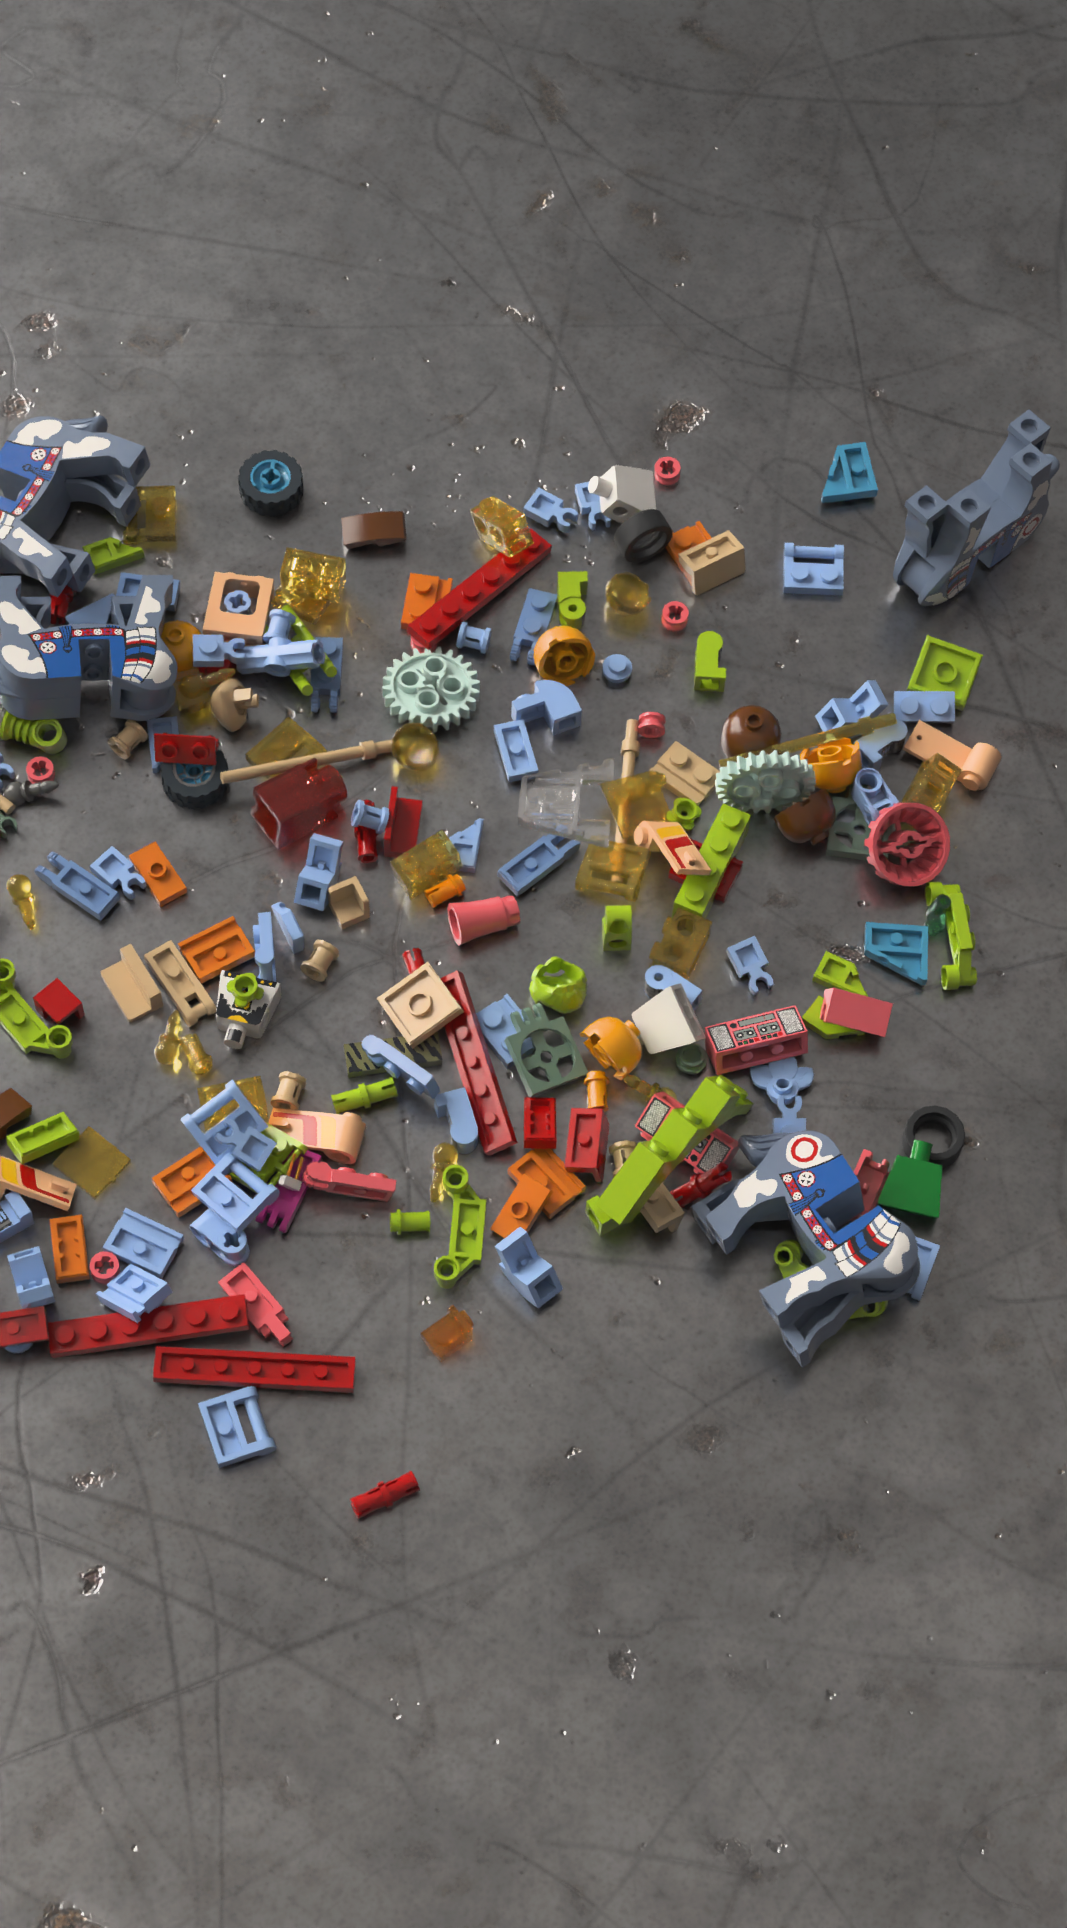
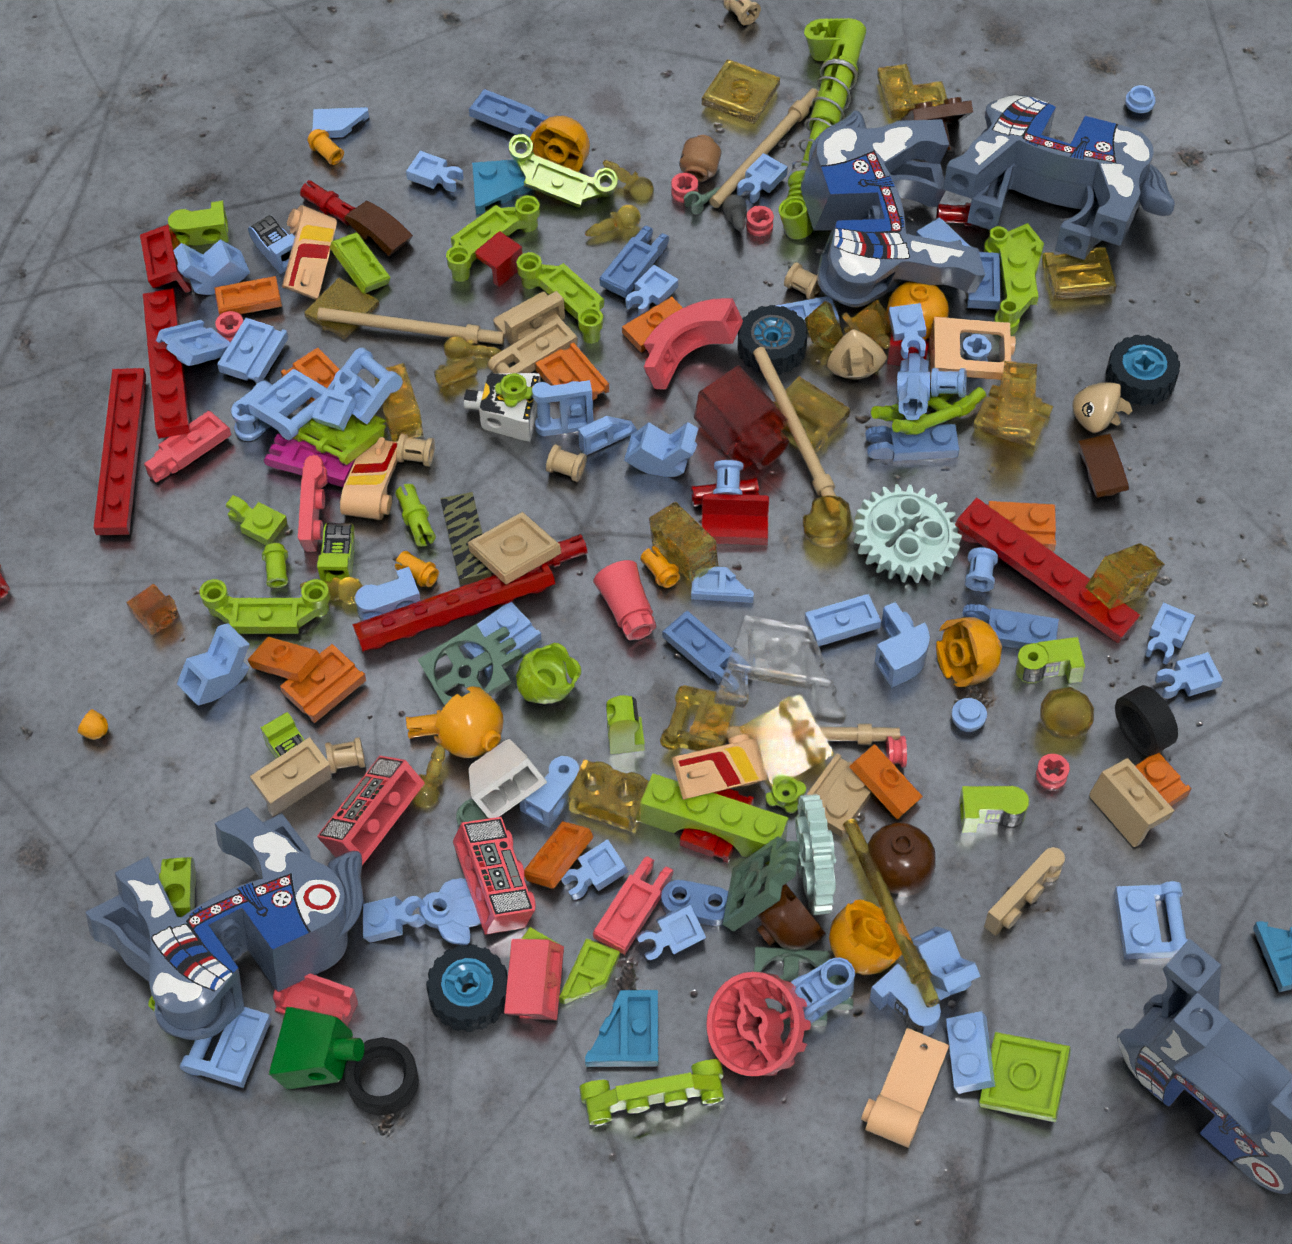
camera: 90 degrees right, 5 degrees down
red hinge [154,732,219,765] -> none
light blue plate [198,1386,277,1468] -> none
white piece [278,1153,304,1191] -> none
tan panel [328,876,370,929] -> none
hinge [361,1034,440,1099] -> none
red plate [524,1097,557,1149] -> none
red panel [564,1108,609,1182] -> none
white torso [588,465,656,524] -> none
lime arch [595,1075,754,1225] -> none
coral bush [655,457,680,485] -> none
red pin [670,1162,732,1208] -> none
clear yellow brick [901,753,962,813] -> none
clear green arm [923,894,951,936] -> none
none -> light orange hinge [77,709,108,740]
none -> lime leg [159,857,196,918]
none -> lime plate [225,495,287,545]
none -> tan bar [317,307,505,345]
none -> lime leg [317,523,355,585]
none -> light orange pin [395,551,439,587]
none -> black wheel [426,944,508,1032]
none -> lime plate [517,252,604,344]
none -> orange plate [524,821,594,889]
none -> coral hinge [593,856,674,955]
none -> light blue plate [636,903,706,960]
none -> coral arch [644,298,743,389]
none -> medium blue plate [661,880,728,926]
none -> sand green piece [723,836,800,931]
none -> clear yellow bracket [805,301,843,351]
none -> orange plate [849,744,923,820]
none -> lime plate [983,226,1039,335]
none -> tan plate [984,847,1065,936]
none -> tan piece [1072,382,1132,433]

